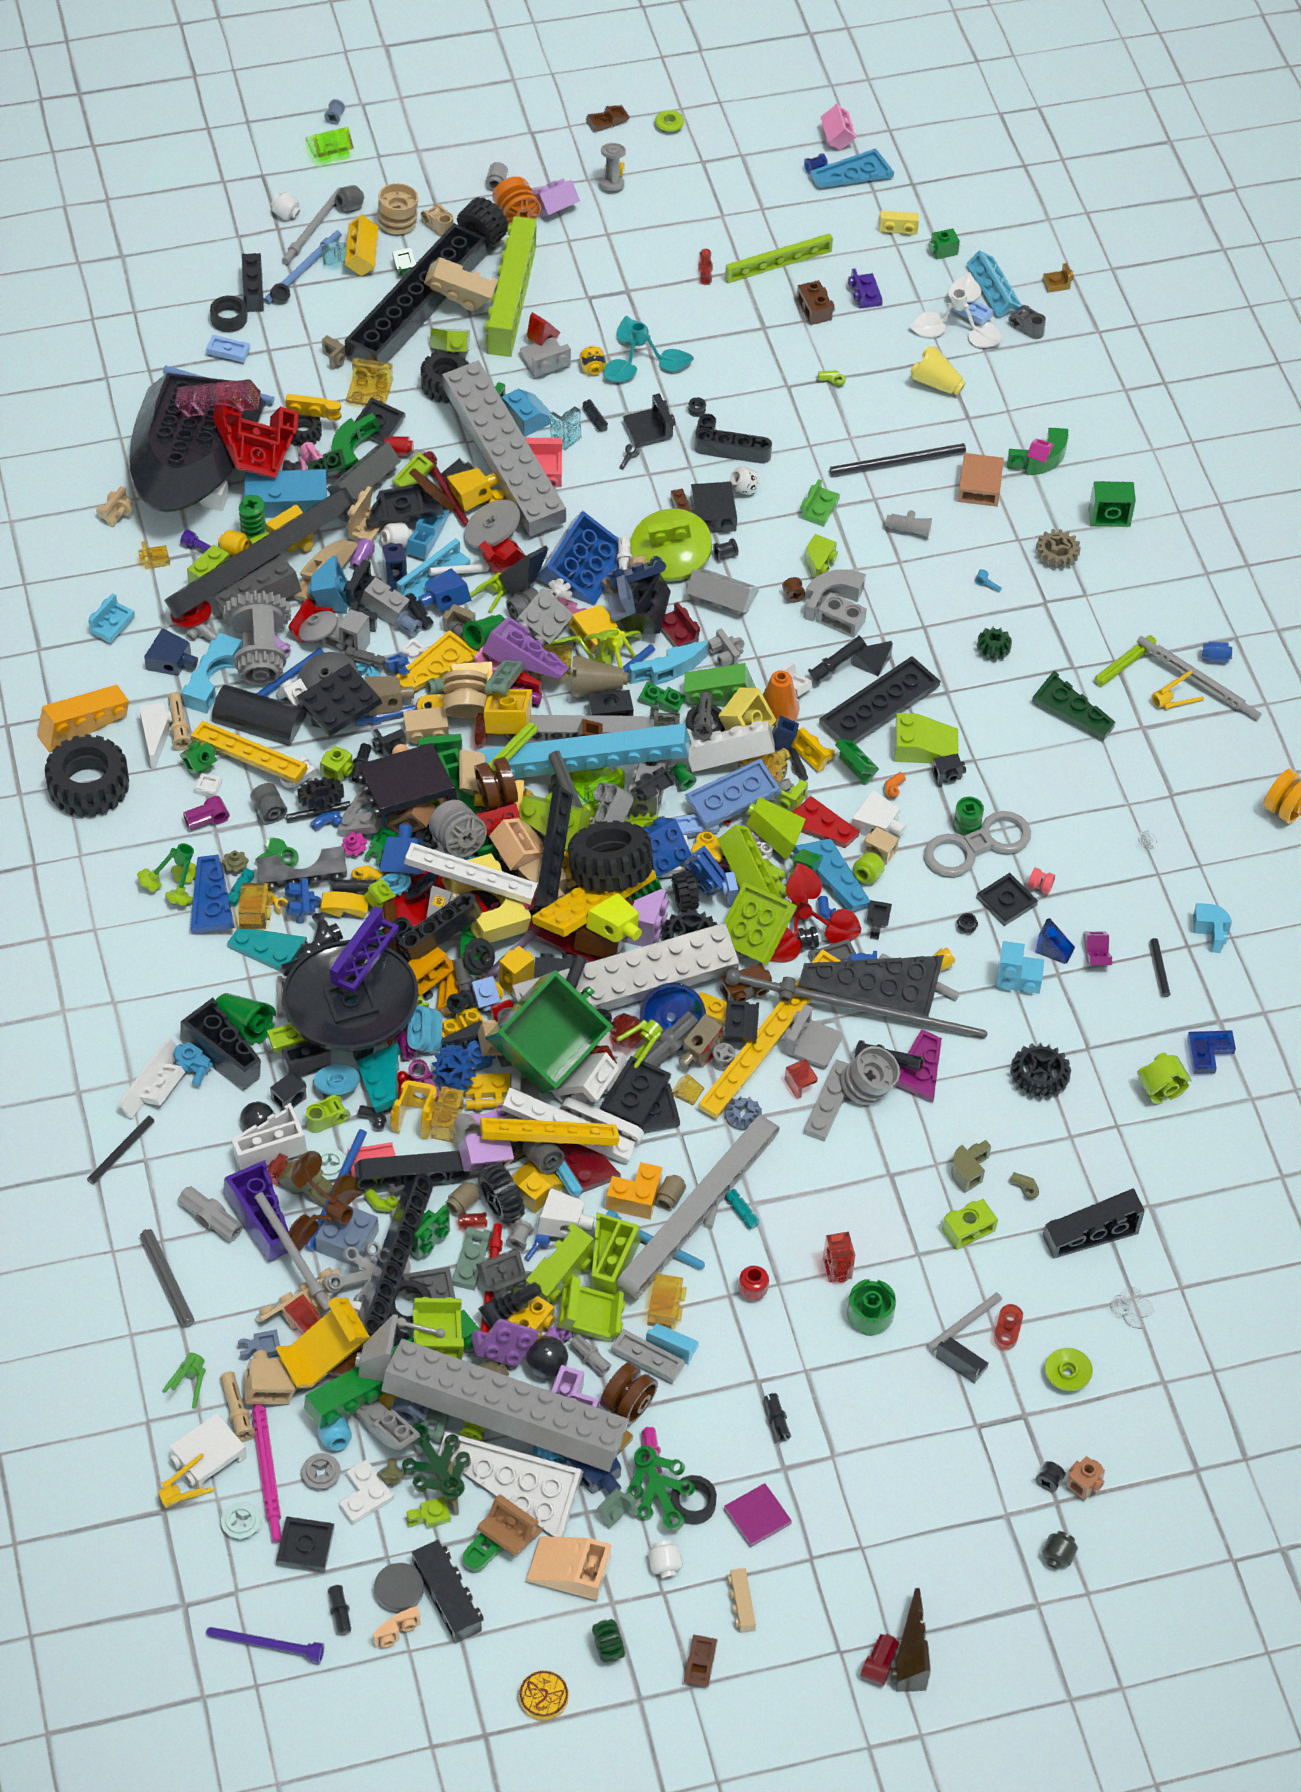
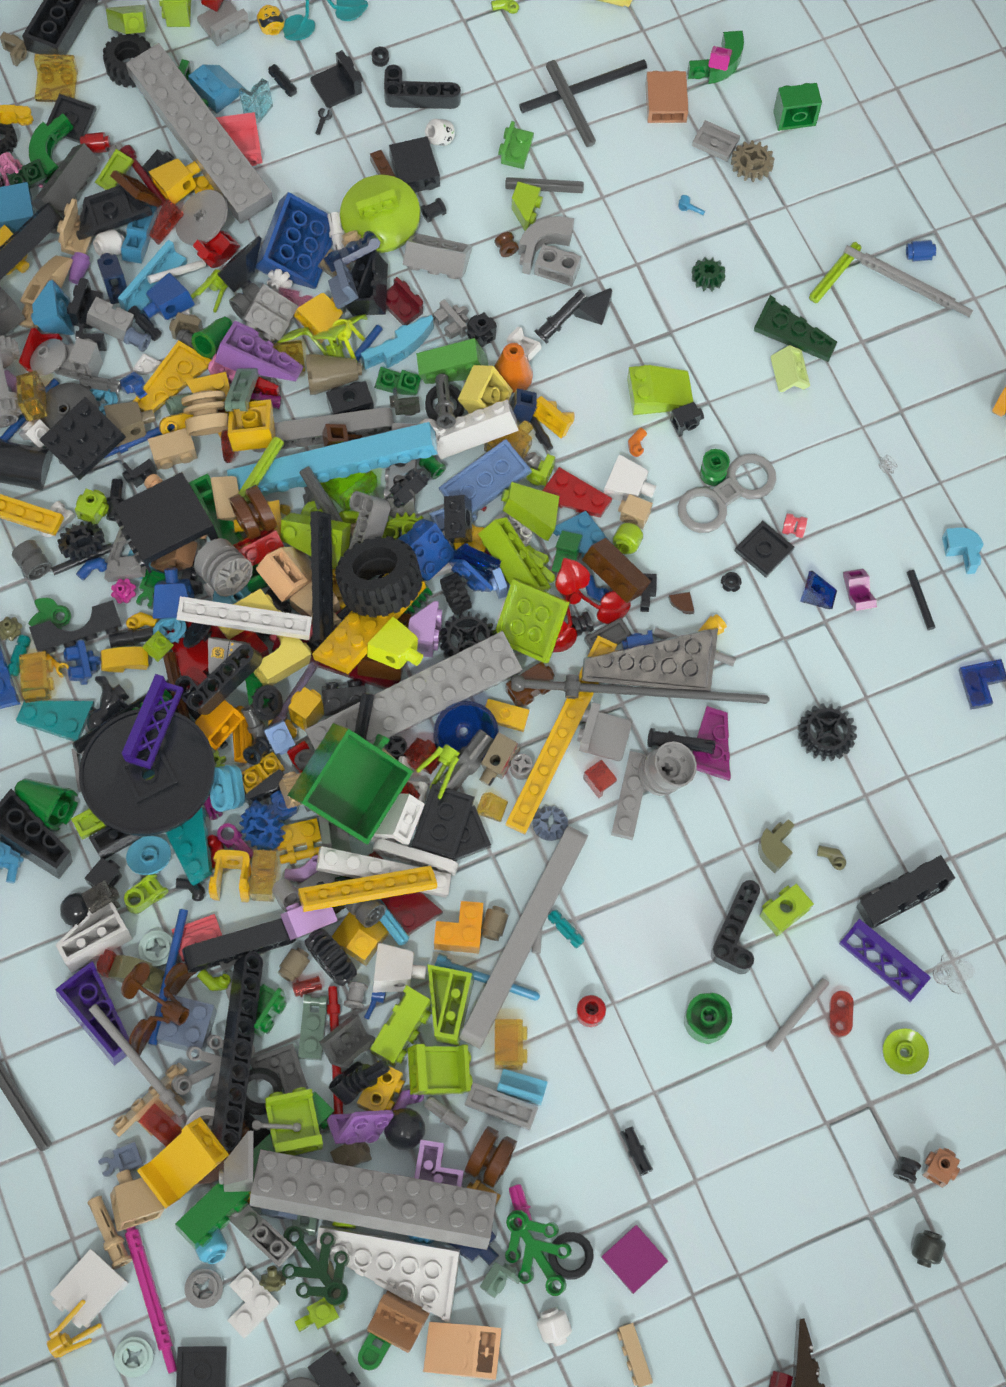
camera: 10 degrees left, 15 degrees up
bright green plant [162,1353,206,1409] -> none
light grey piece [178,1186,243,1242] -> none
green bracket [418,734,462,753] -> none
black plate [724,1000,759,1043] -> none
black plate [819,656,941,744] -> none
clear red brick [823,1231,855,1283] -> none
green bracket [835,739,879,784] -> none
light grey piece [885,510,932,538] -> none
black panel [936,1337,989,1384] -> none
medium azure brick [996,941,1044,994] -> none
lime brick [1137,1052,1192,1104] -> none
yellow plant [1151,670,1204,710] -> none
none -> clear yellow brick [16,370,47,422]
none -> clear smoke bracket [81,880,121,914]
none -> clear red slope [149,199,184,245]
none -> black brick [444,495,472,543]
none -> clear blue tile [453,544,501,575]
none -> black brick [466,312,497,348]
none -> dark grey axle [505,177,584,193]
none -> dark grey axle [546,60,596,147]
none -> reddish brown brick [582,538,651,604]
none -> reddish brown tile [668,592,694,614]
none -> light grey plate [692,120,740,161]
none -> black beam [711,880,760,974]
none -> yellowish green panel [771,345,810,392]
none -> dark purple fence [839,919,931,1002]

